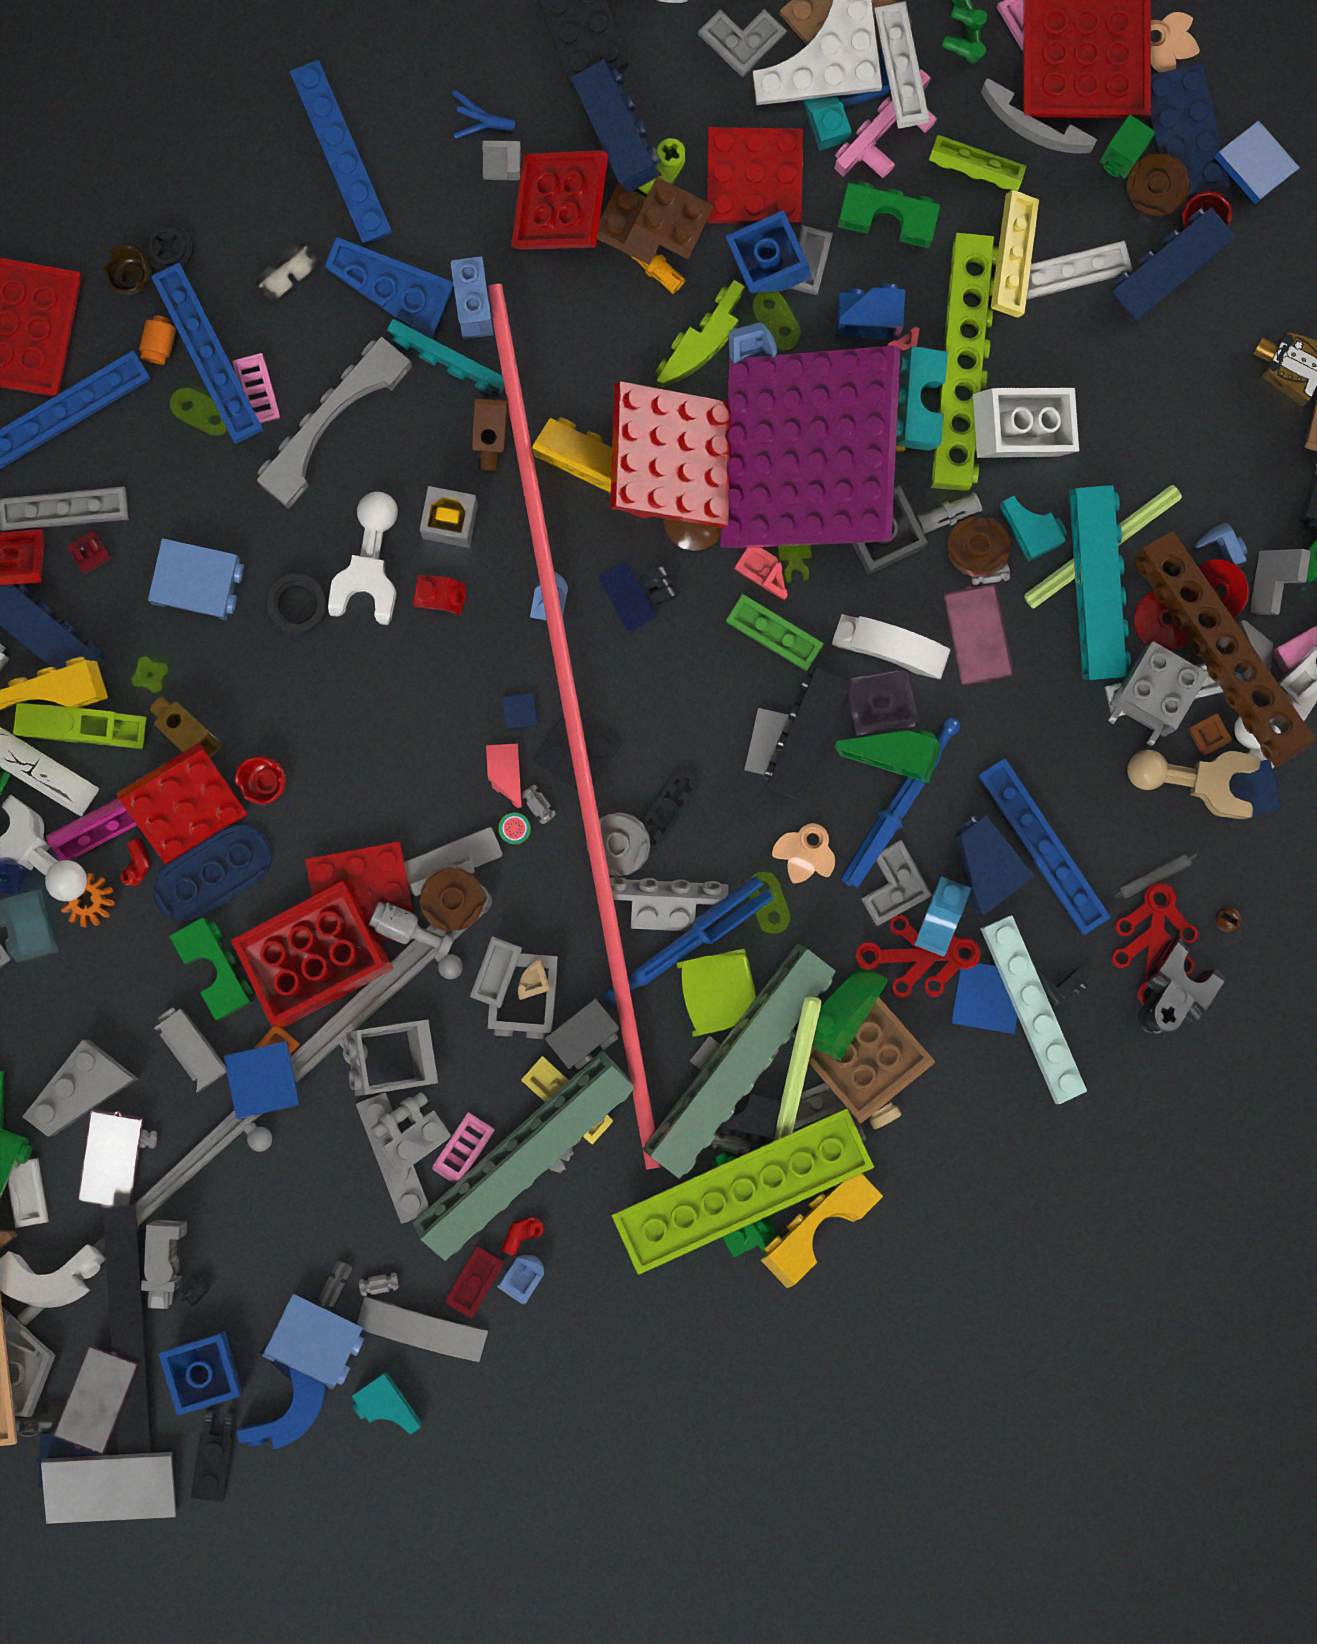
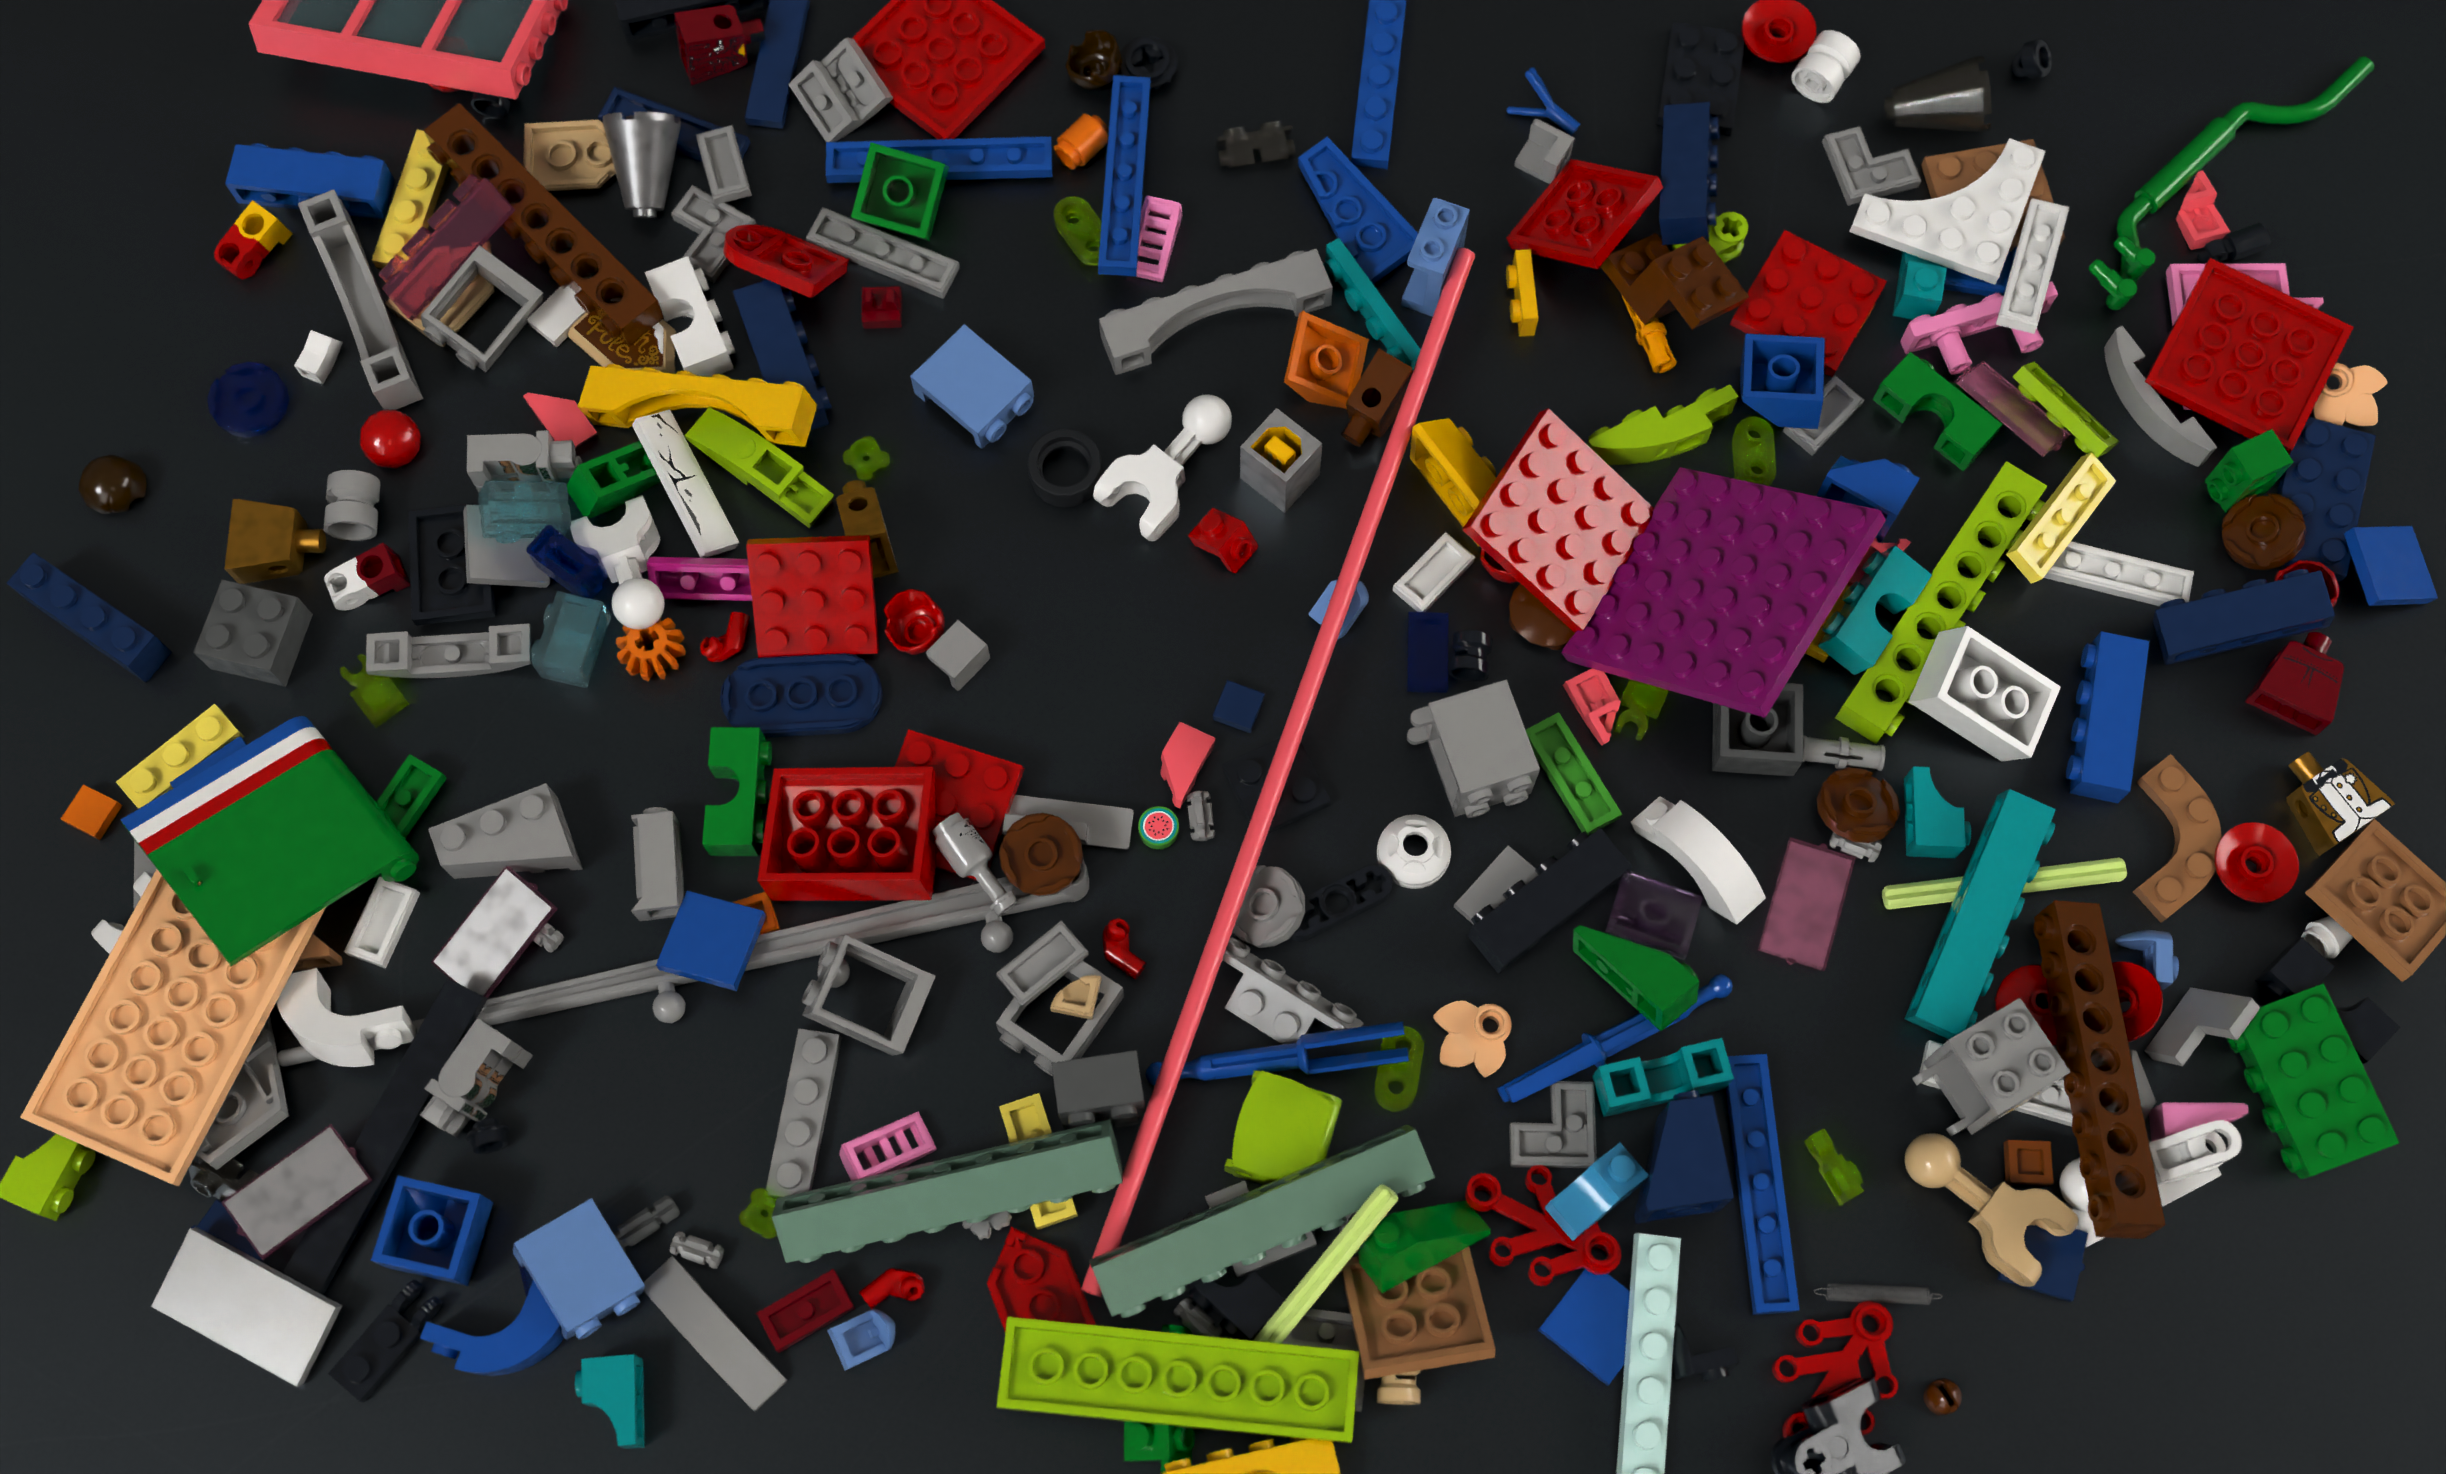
camera: 40 degrees right, 15 degrees down
light grey plate [370,1092,452,1174] -> none
medium blue plate [729,323,777,364] -> none
none -> clear neon green plate [739,1188,777,1239]
none -> green brick [851,142,949,241]
none -> light grey panel [926,620,990,691]
none -> red tile [987,1227,1096,1333]
none -> red arm [1102,918,1147,980]
none -> orange slope [1284,311,1369,409]
none -> white piece [1376,814,1451,889]
none -> white tile [1392,532,1475,616]
none -> light grey container [1407,679,1540,818]
none -> yellow plate [1506,249,1538,337]
none -> teal arch [1592,1038,1734,1117]
none -> clear neon green plate [1804,1128,1864,1206]
none -> clear pink piece [1955,361,2071,457]
none -> blue brick [2066,631,2150,804]
none -> medium nougat plate [2133,754,2222,923]
none -> red dish [2214,822,2299,903]
none -> dark red torso [2245,632,2345,736]

